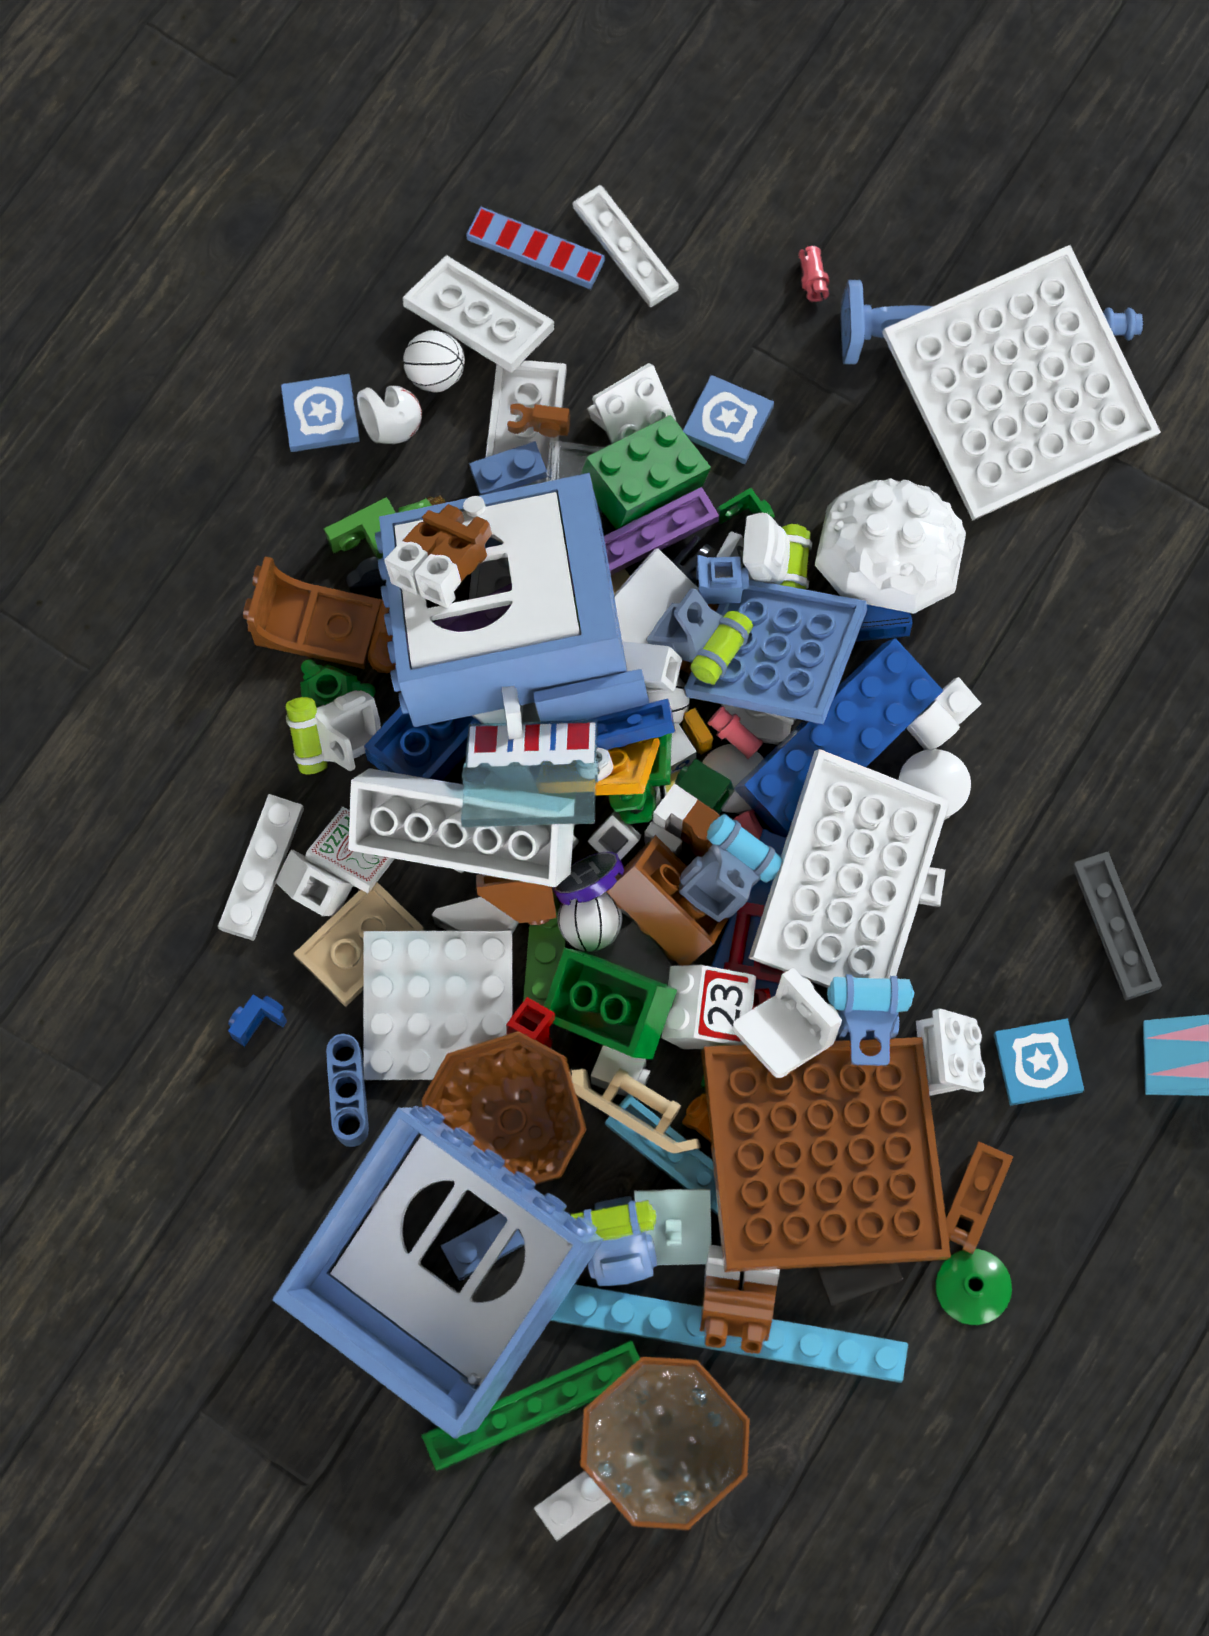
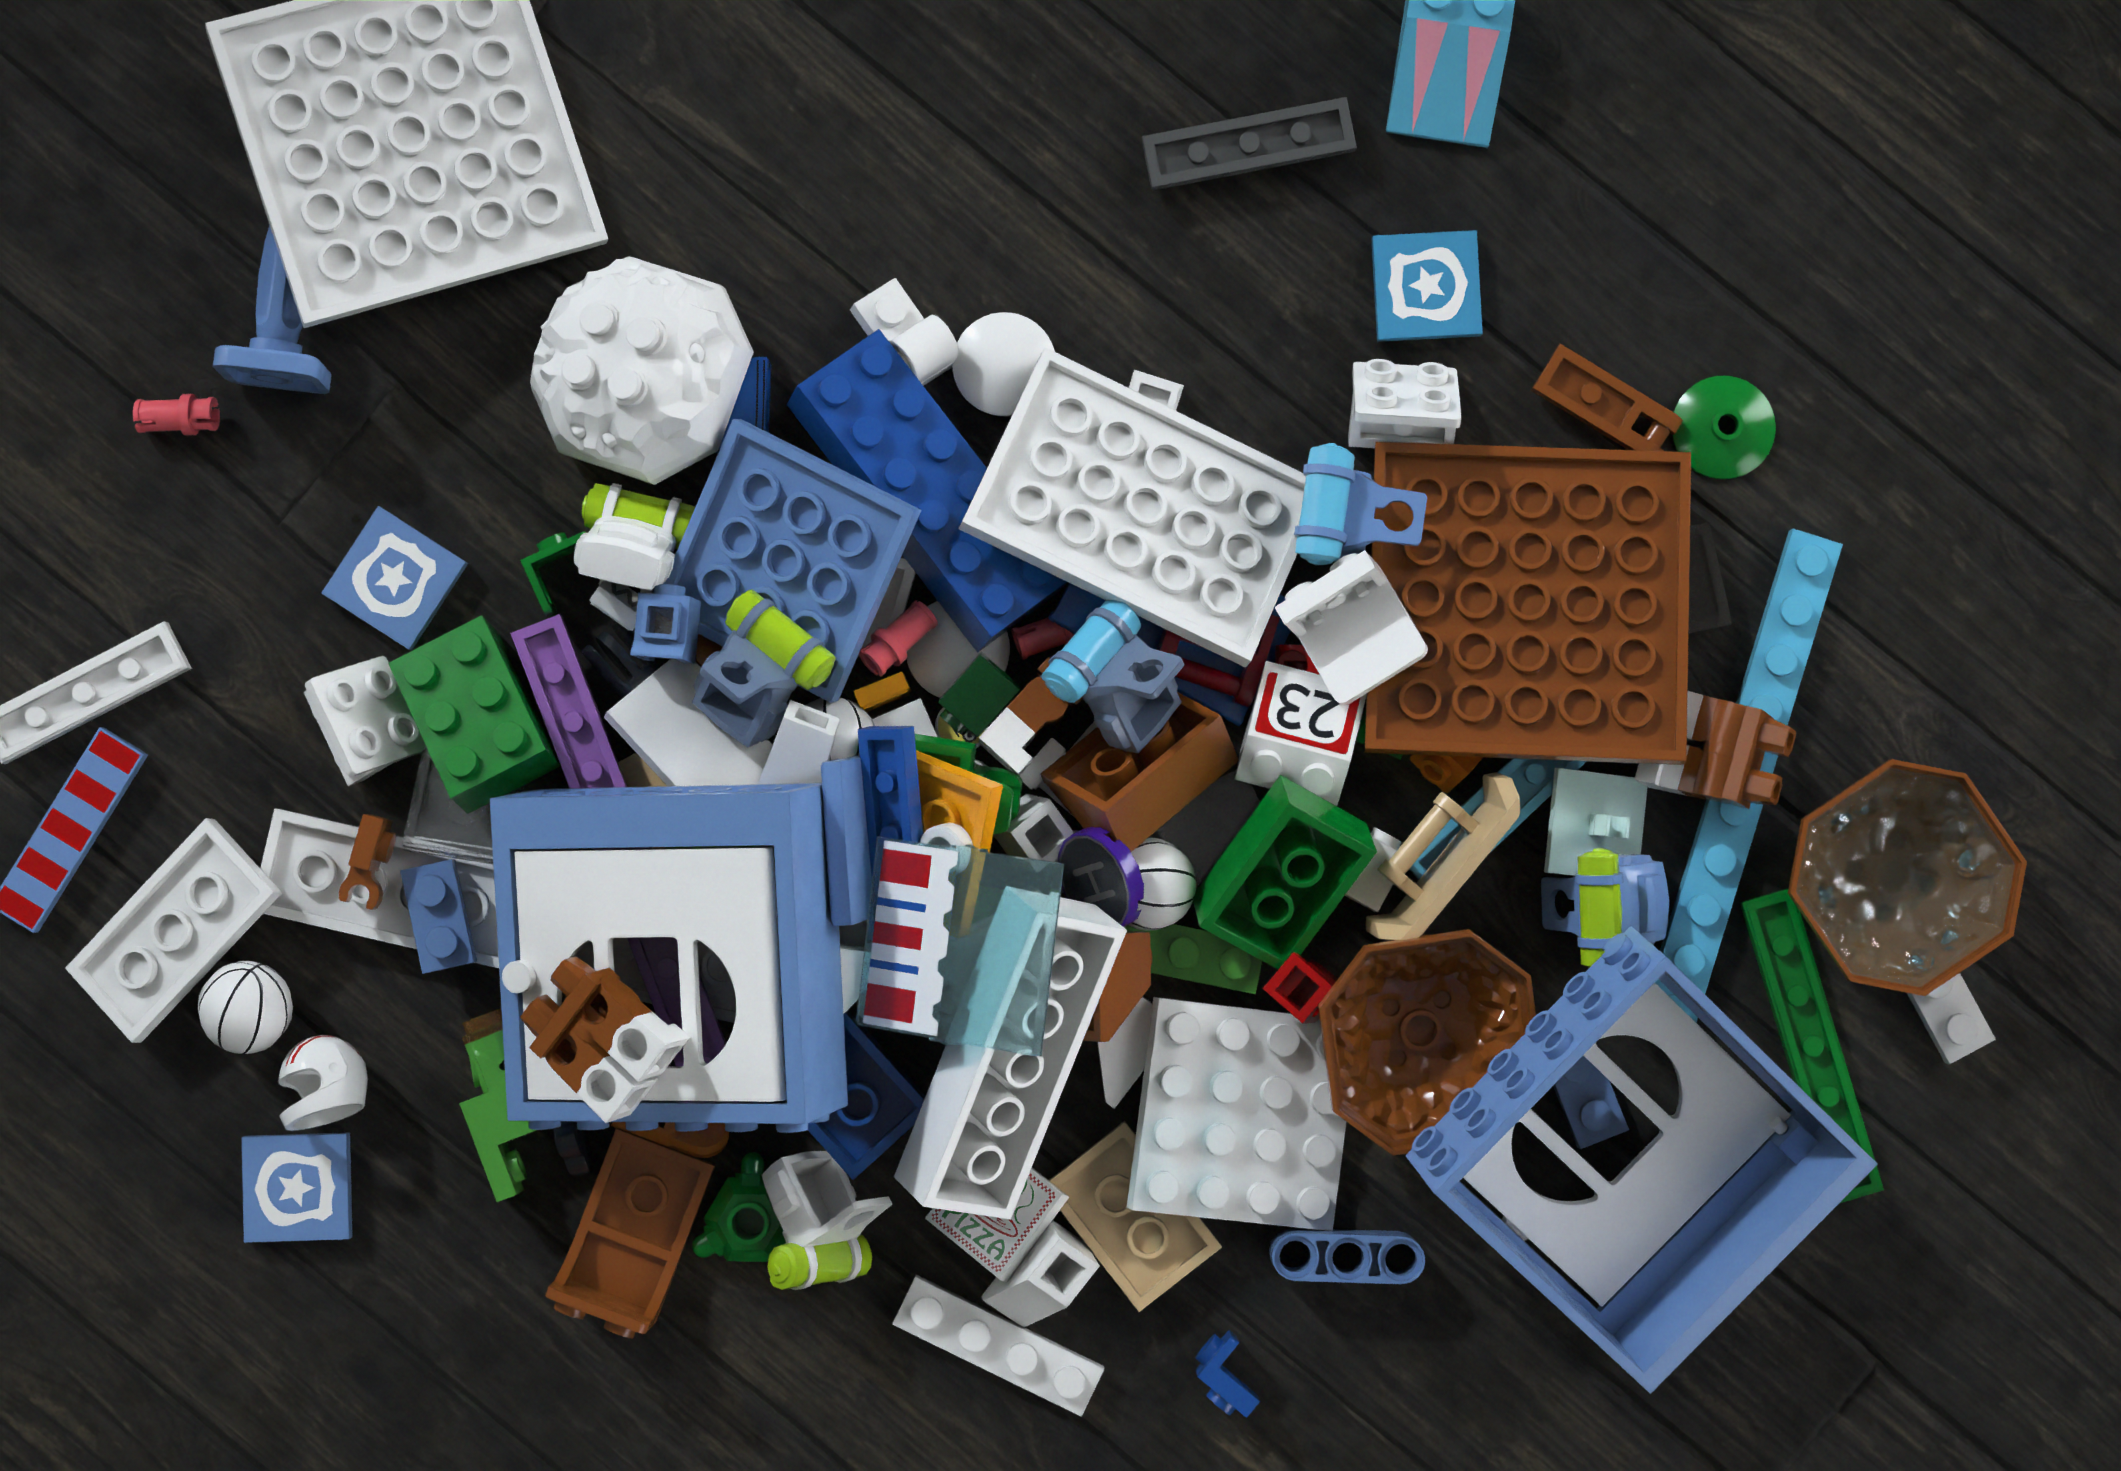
camera: 85 degrees left, 15 degrees up
white tile [502,686,523,739] -> none

